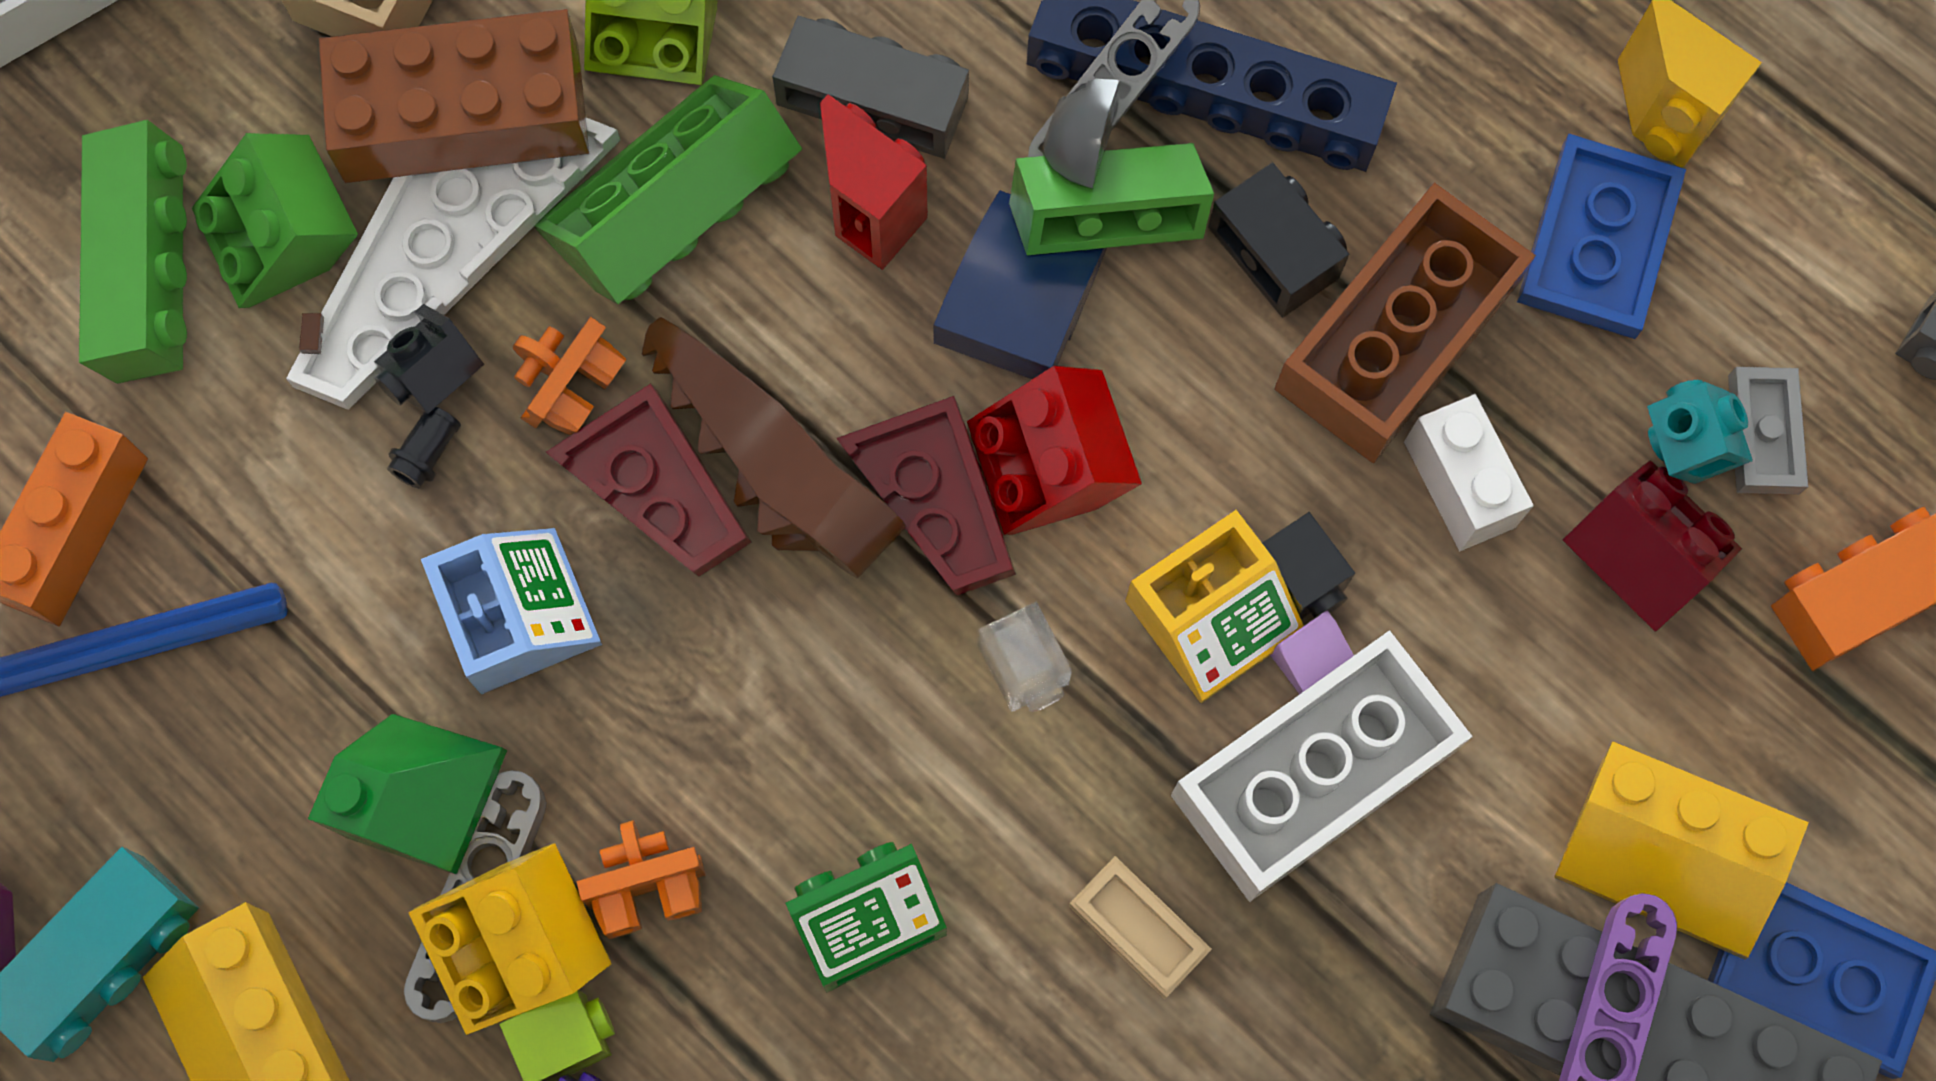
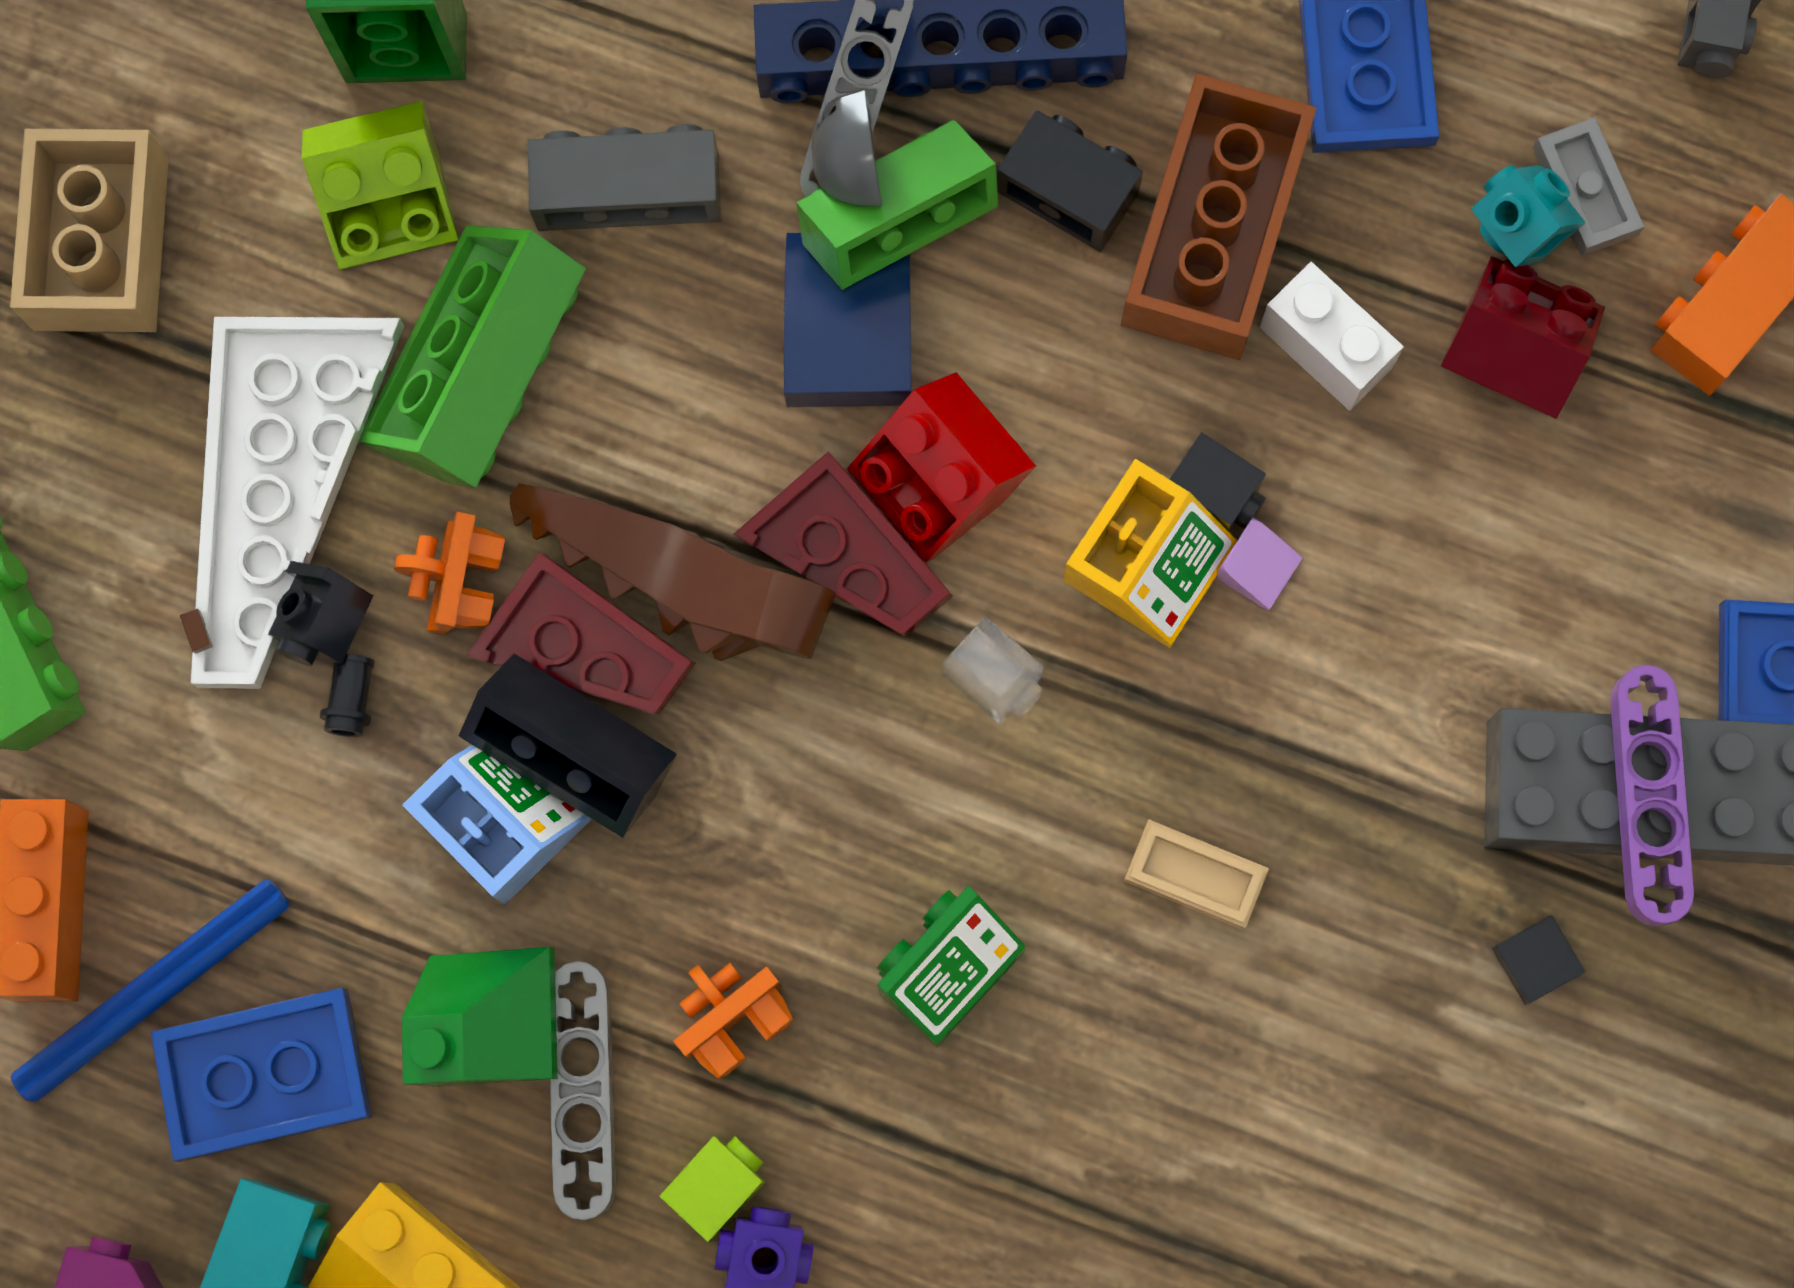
camera: 15 degrees left, 5 degrees up
bright green slope [192,133,358,308] -> none
dark orange brick [319,9,590,183] -> none
yellow slope [408,843,612,1035] -> none
red slope [820,94,928,270] -> none
white brick [1171,630,1473,902] -> none
yellow slope [1554,741,1809,960] -> none
none -> blue plate [151,988,372,1162]
none -> black brick [458,653,677,838]

